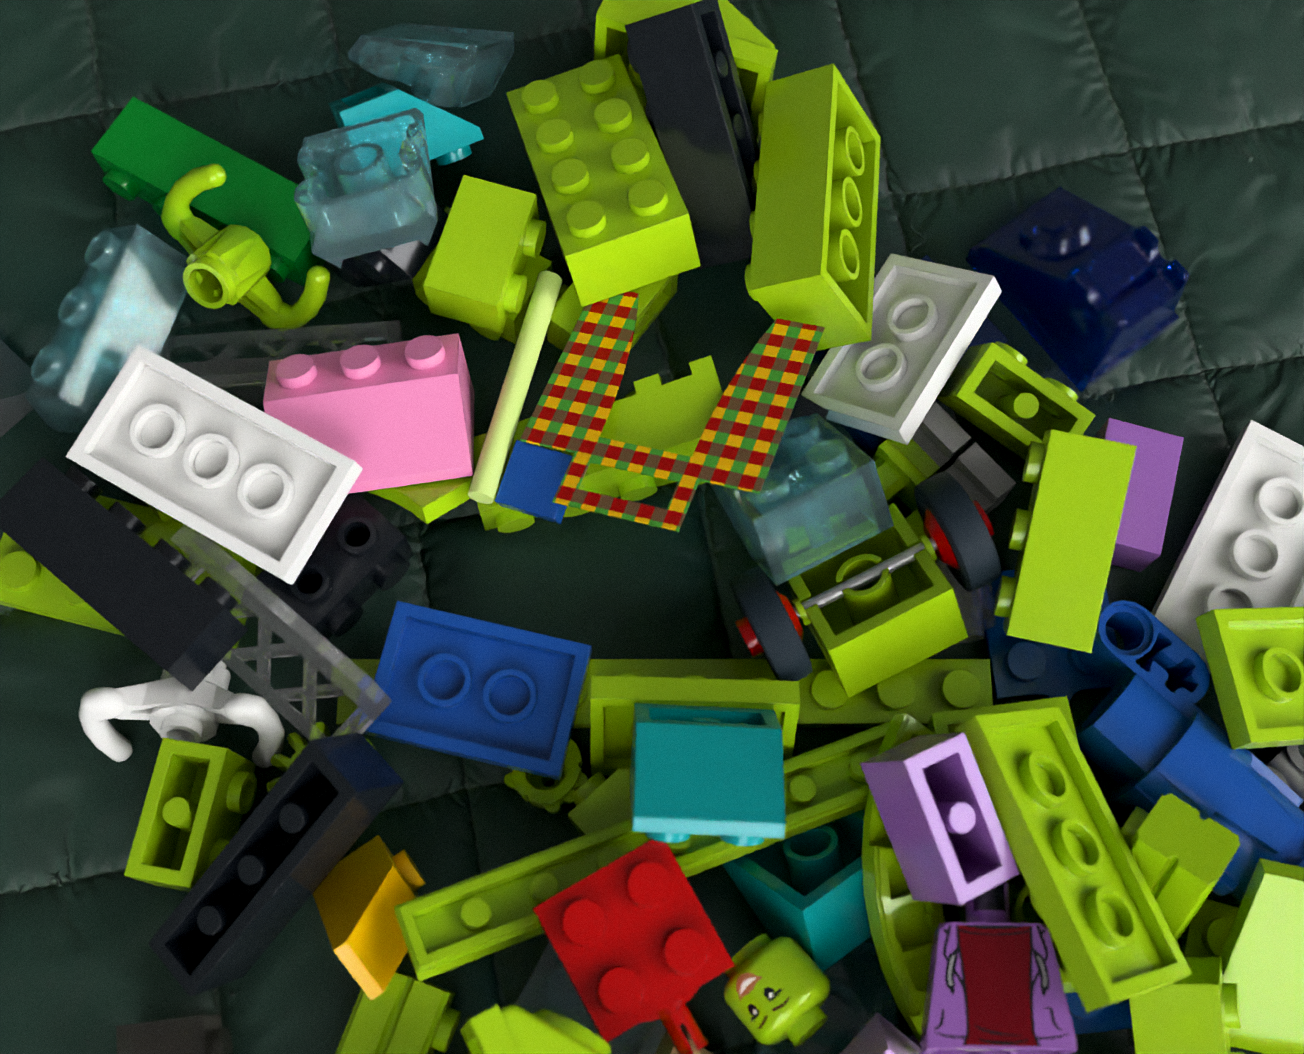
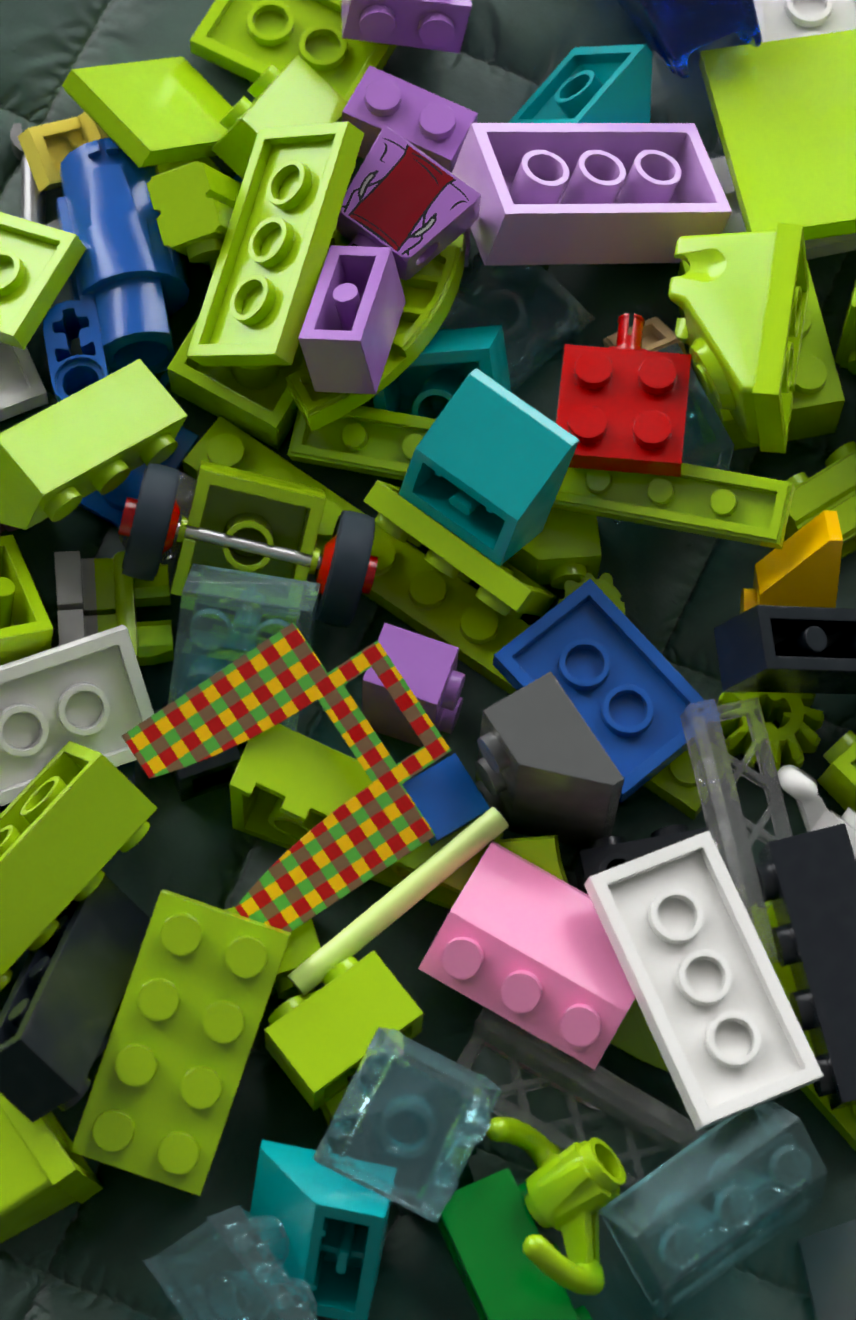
camera: 145 degrees left, 5 degrees down
lime head [724,934,830,1047] -> none
none -> medium lavender brick [362,623,466,747]
none -> dark grey slope [475,671,624,849]

